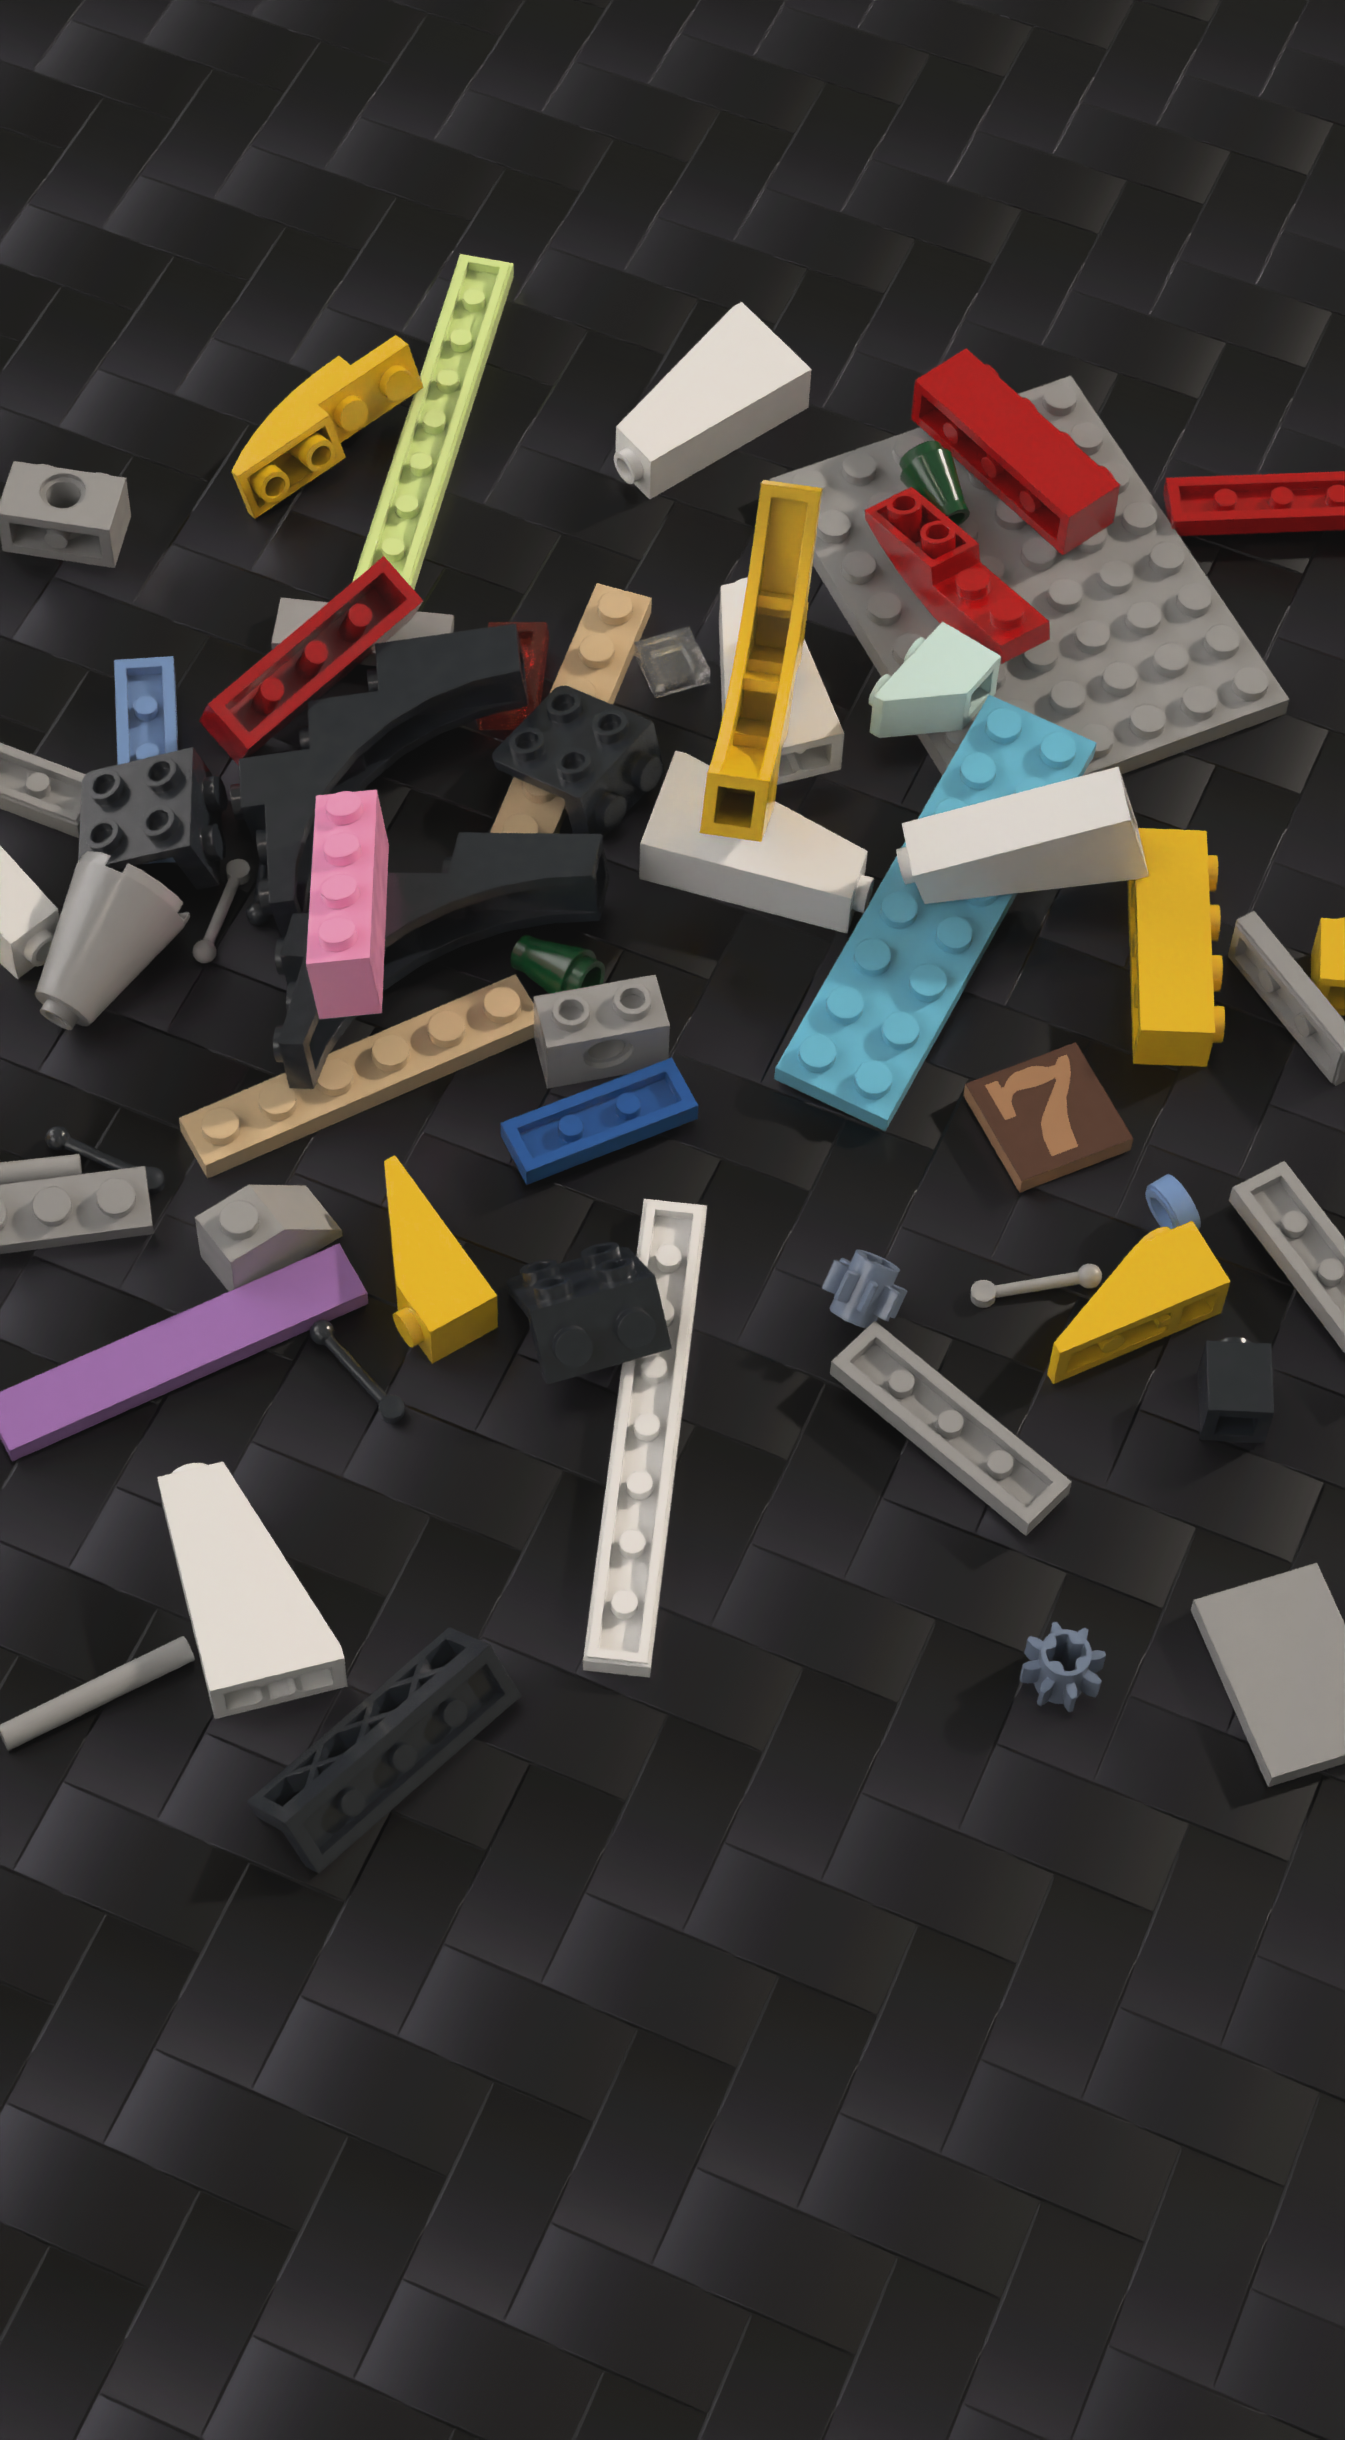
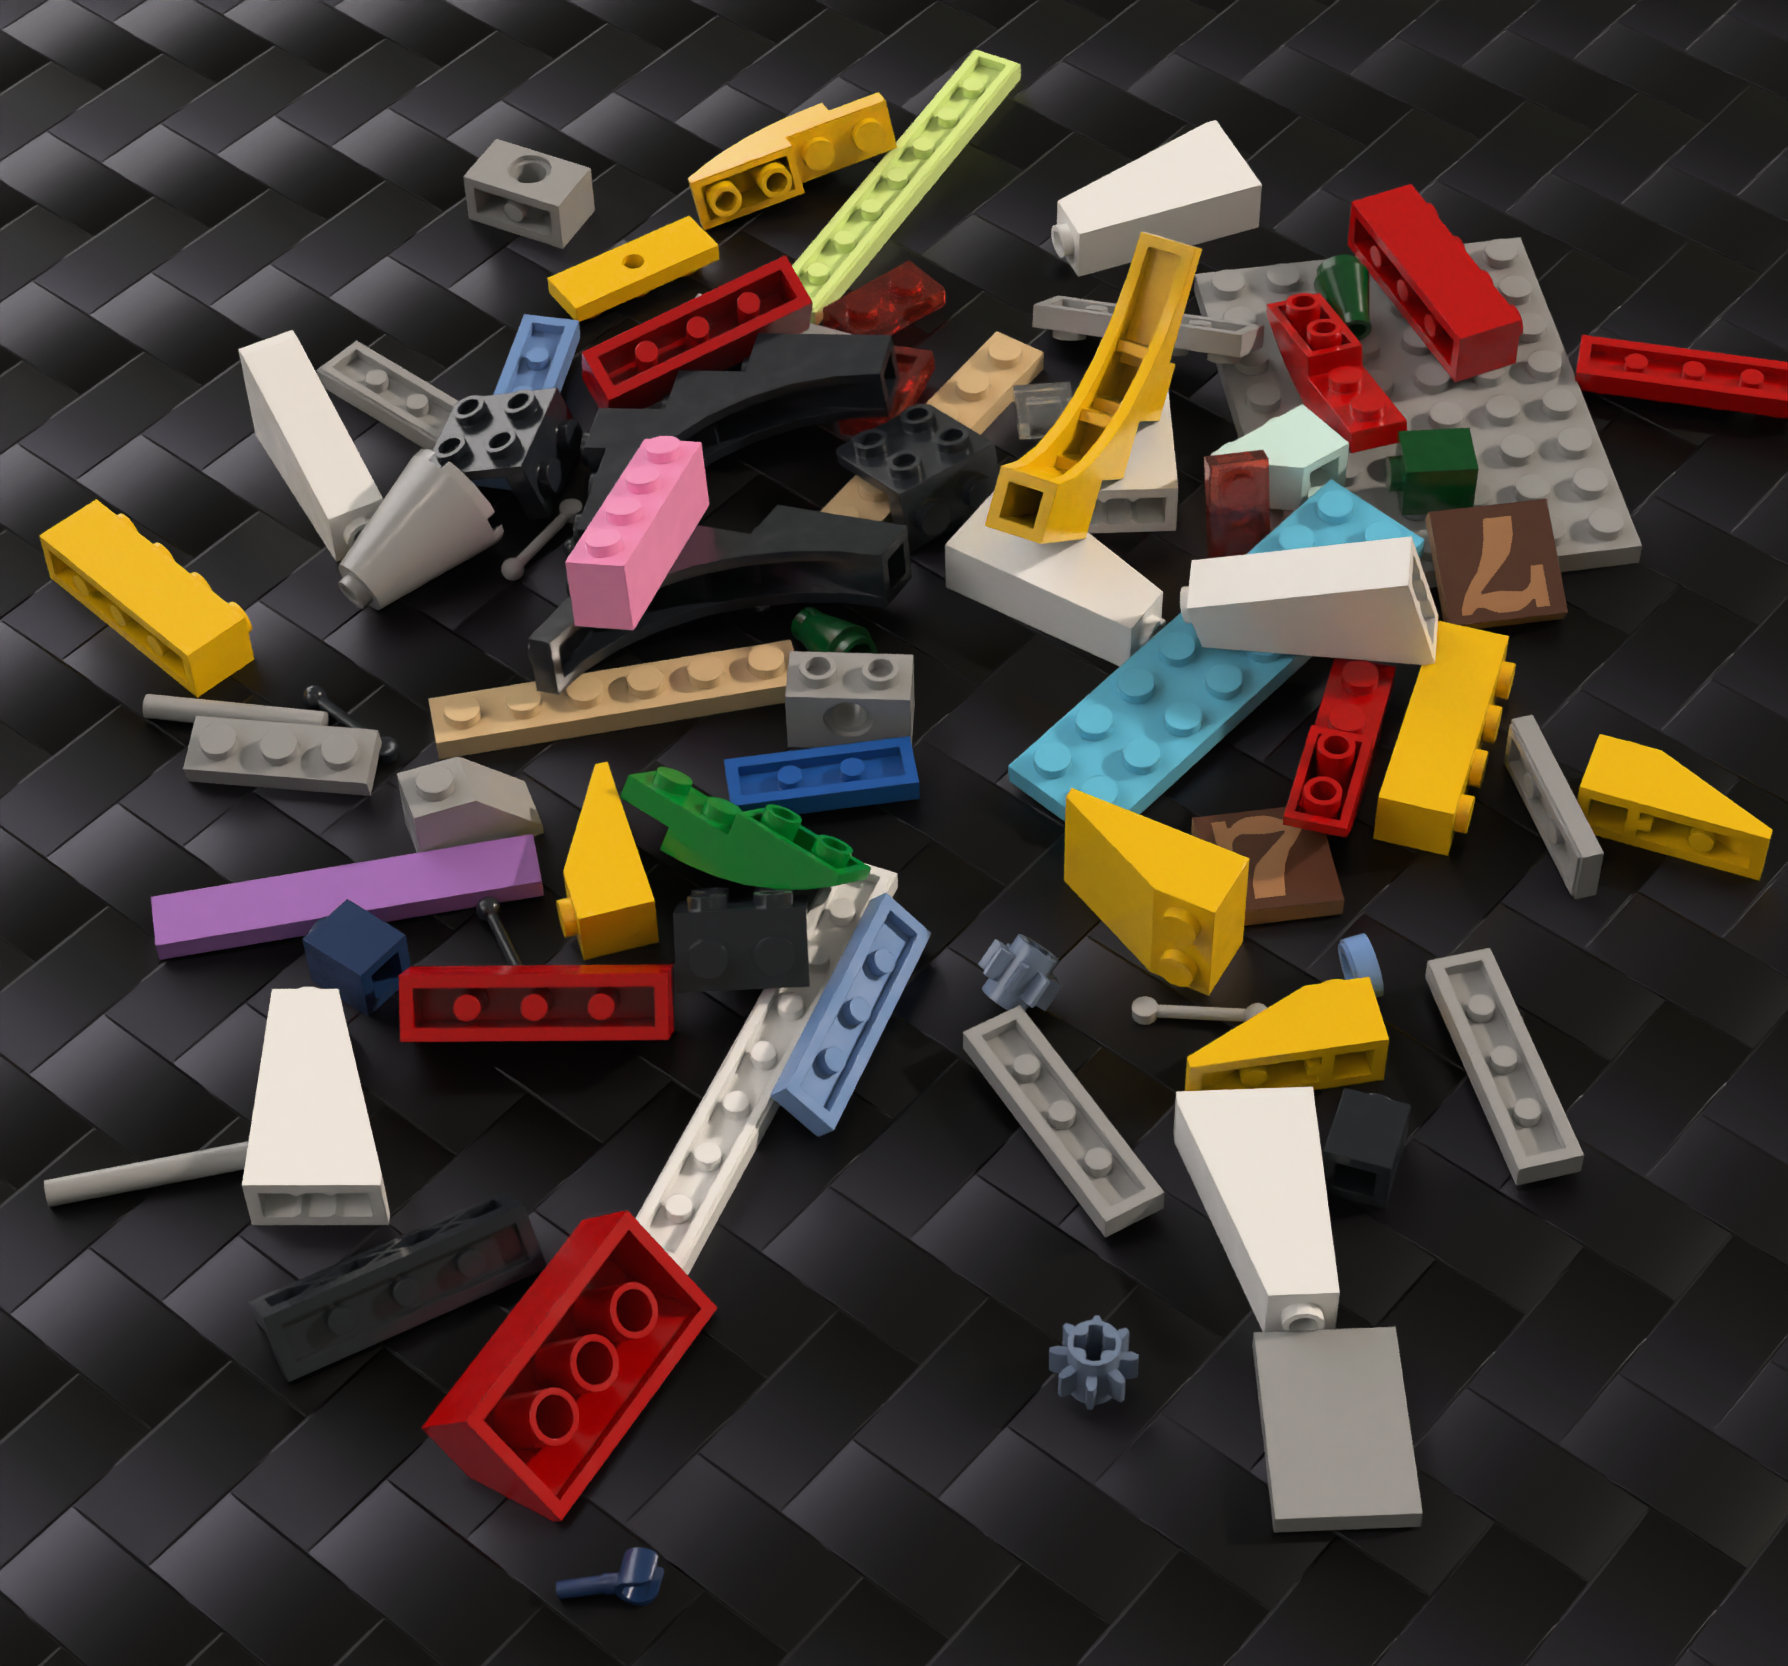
camera: 20 degrees right, 10 degrees down
none -> dark blue brick [302,899,411,1017]
none -> red brick [399,964,675,1042]
none -> red slope [421,1210,718,1522]
none -> yellow tile [547,216,719,322]
none -> dark blue hand [556,1547,664,1606]
none -> green slope [620,767,871,890]
none -> medium blue plate [770,893,932,1137]
none -> clear red plate [823,260,945,335]
none -> light grey plate [1032,296,1264,364]
none -> yellow slope [1064,788,1250,996]
none -> white slope [1174,1087,1340,1332]
none -> clear red plate [1204,449,1270,559]
none -> red slope [1283,658,1396,838]
none -> dark green brick [1385,428,1479,516]
none -> reddish brown tile [1425,499,1568,629]

